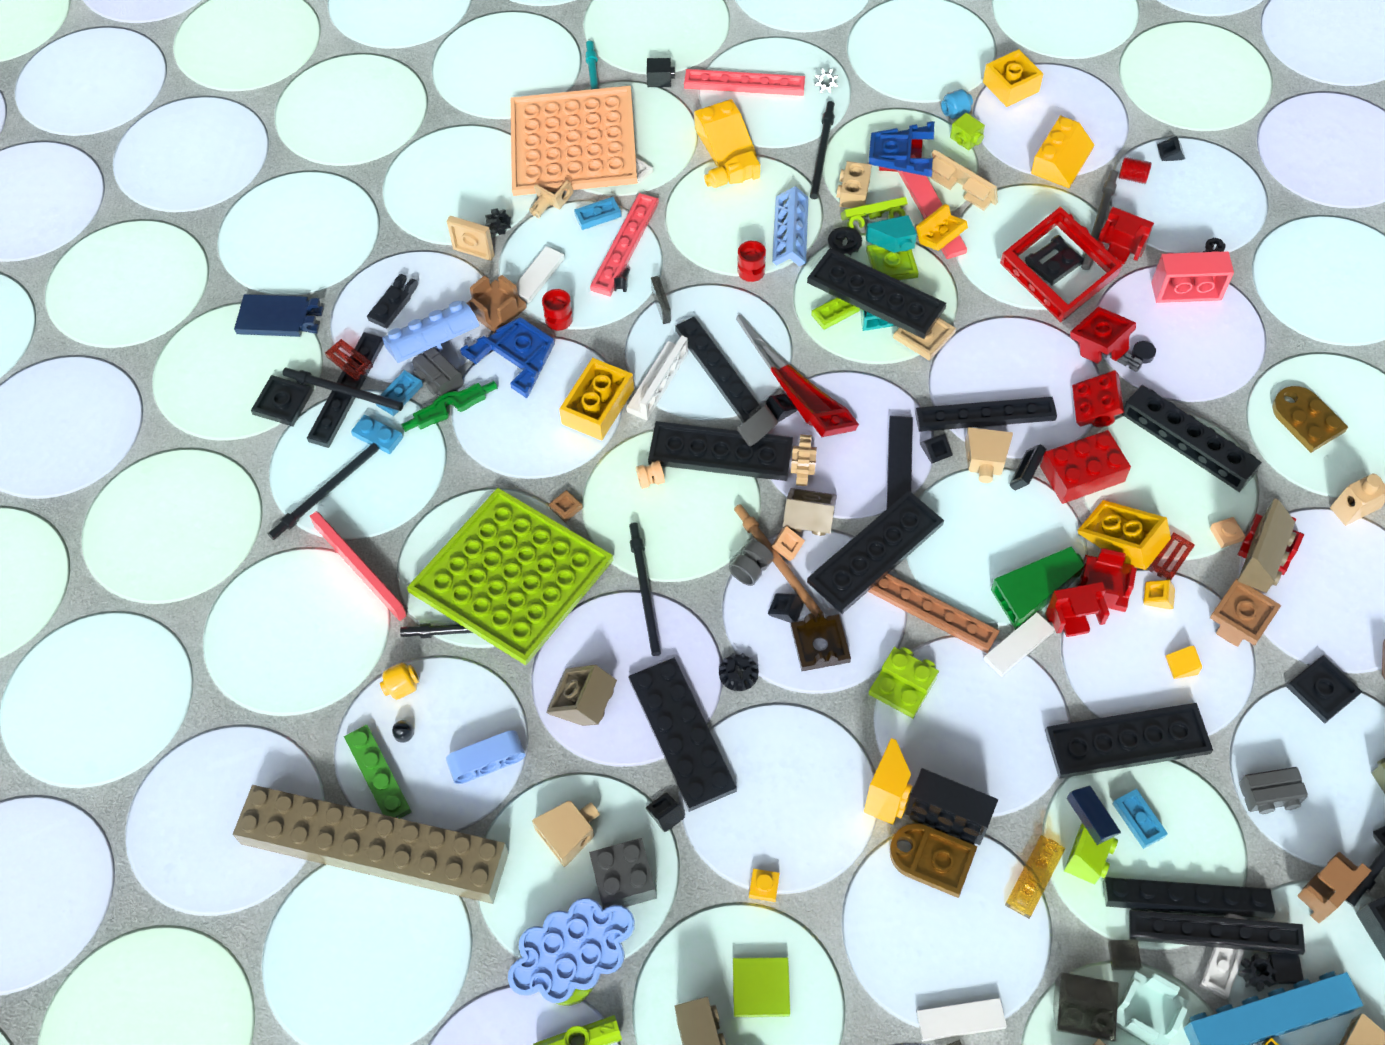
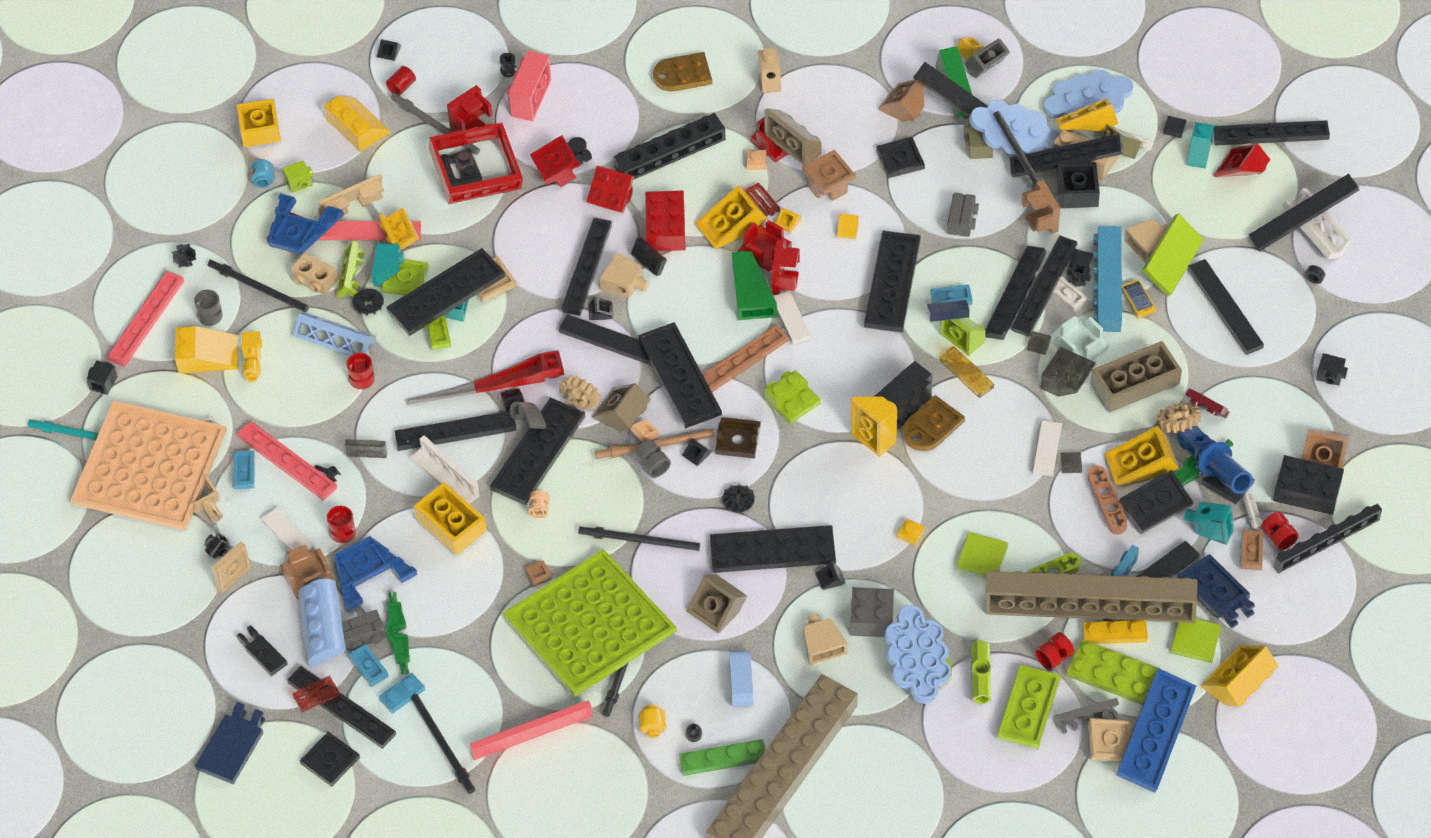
camera: 70 degrees left, 5 degrees down
black bar [282,367,403,411] -> none
none -> dark grey wheel [194,289,223,326]

